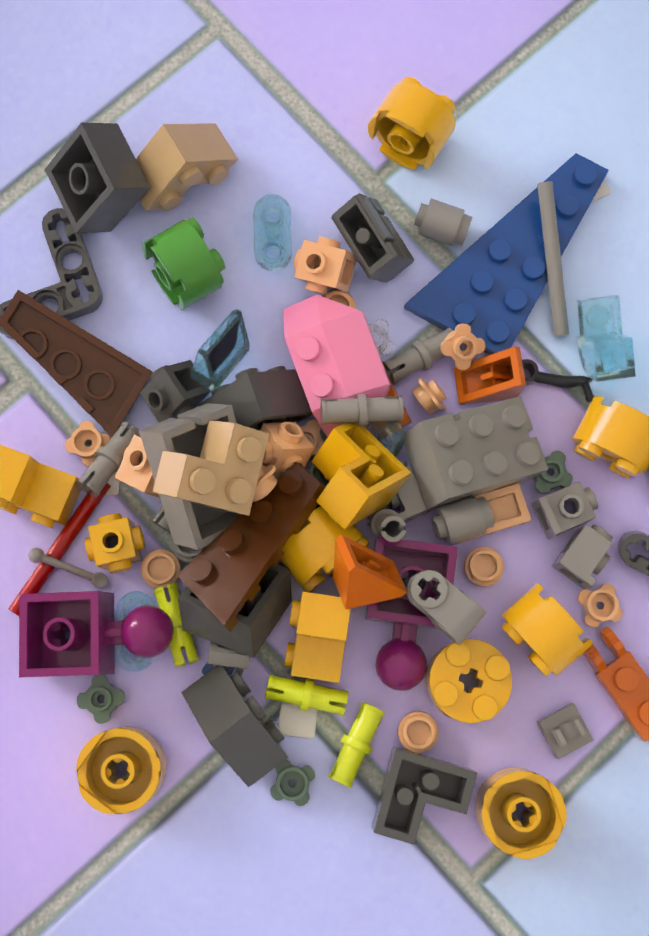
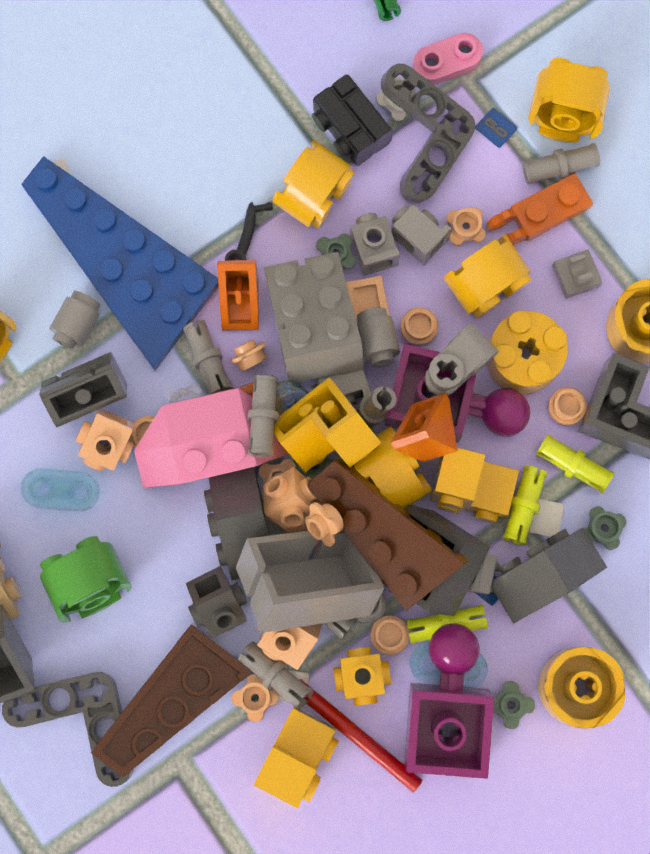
camera: 80 degrees left, 0 degrees up
light grey hinge [28,547,108,588] -> none
tan brick [152,420,270,516] -> none
clear light blue slope [190,309,250,391] -> none
light nougat plate [440,323,485,370] -> none
light grey bar [537,181,569,336] -> none
clear light blue brick [576,295,636,382] -> none

